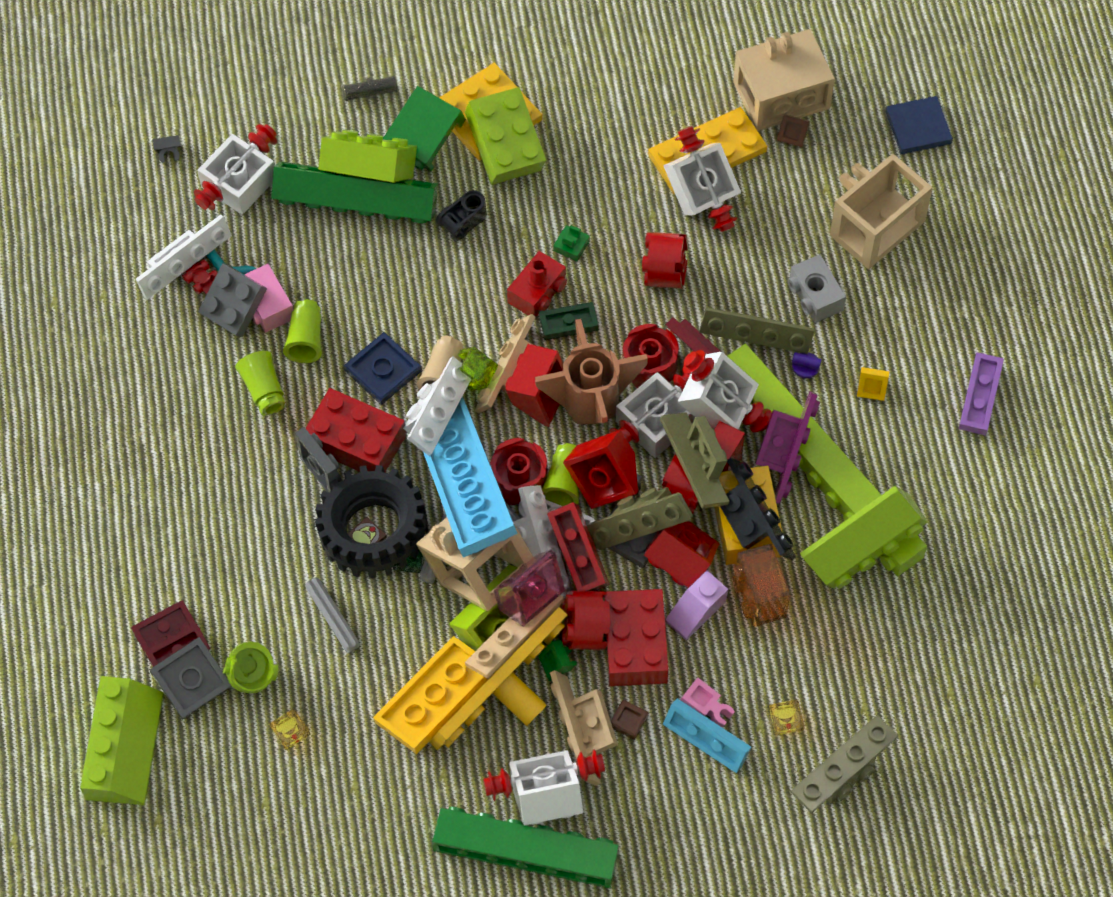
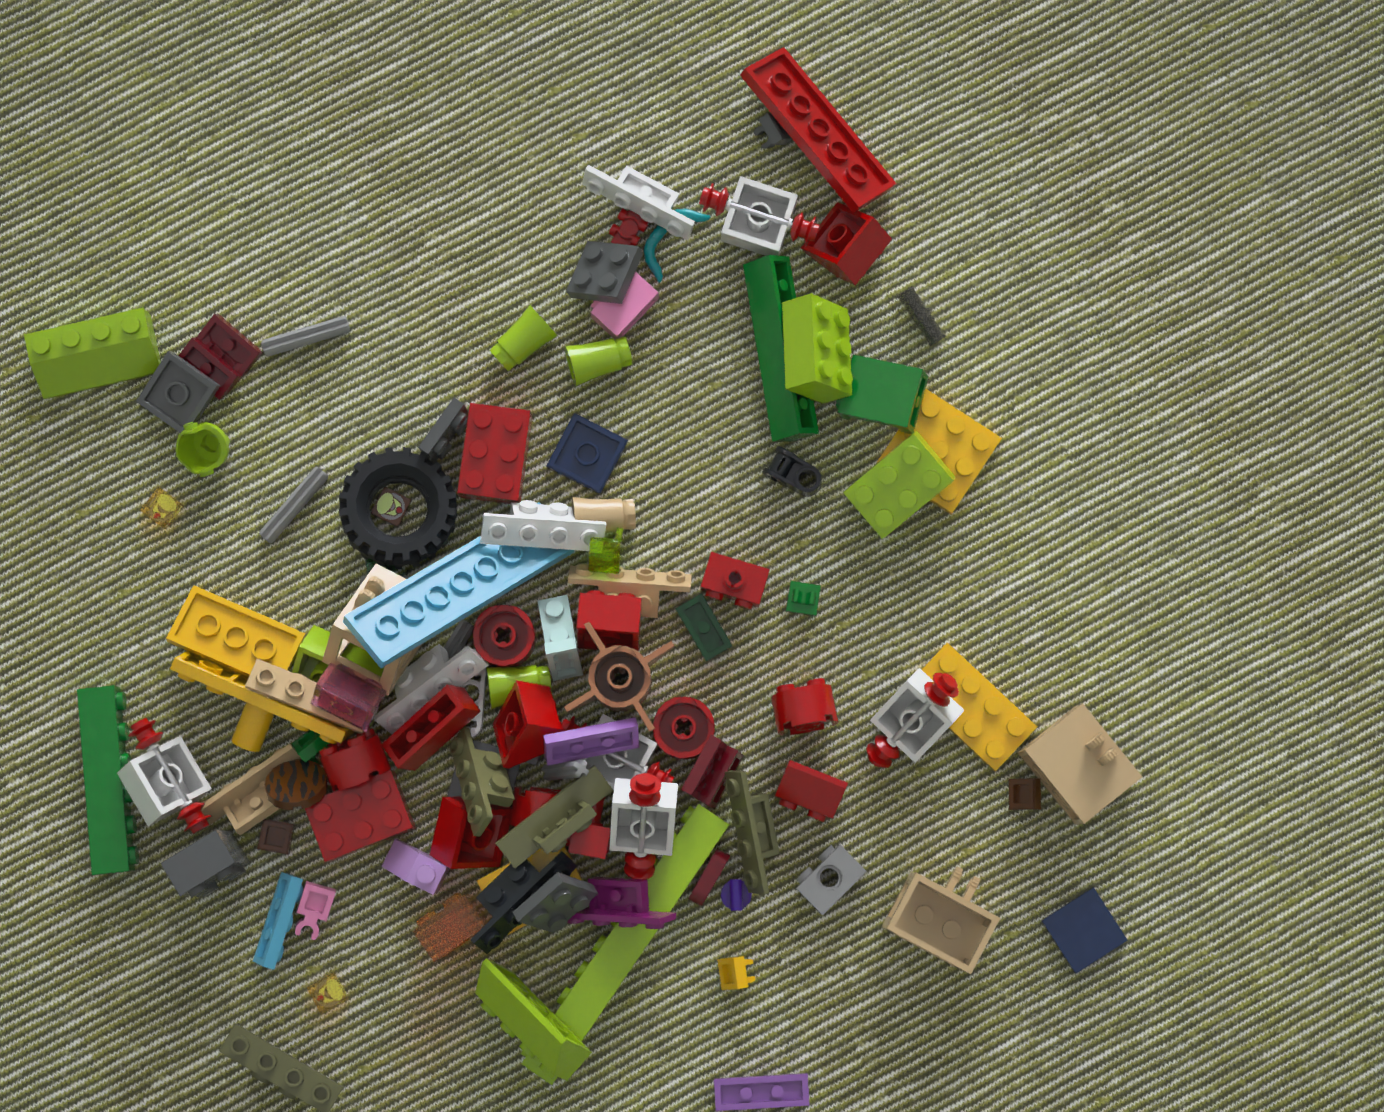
camera: 70 degrees right, 20 degrees up
none -> dark grey brick [161,830,250,898]
none -> light grey axle [261,316,350,357]
none -> reddish brown tile [264,759,328,810]
none -> dark grey plate [513,872,598,933]
none -> light aqua bracket [537,595,583,681]
none -> light grey axle [541,759,589,781]
none -> medium lavender plate [543,717,639,766]
none -> dark red beam [688,848,731,907]
none -> red plate [740,47,897,214]
none -> red slope [774,760,848,822]
none -> red slope [801,202,892,286]

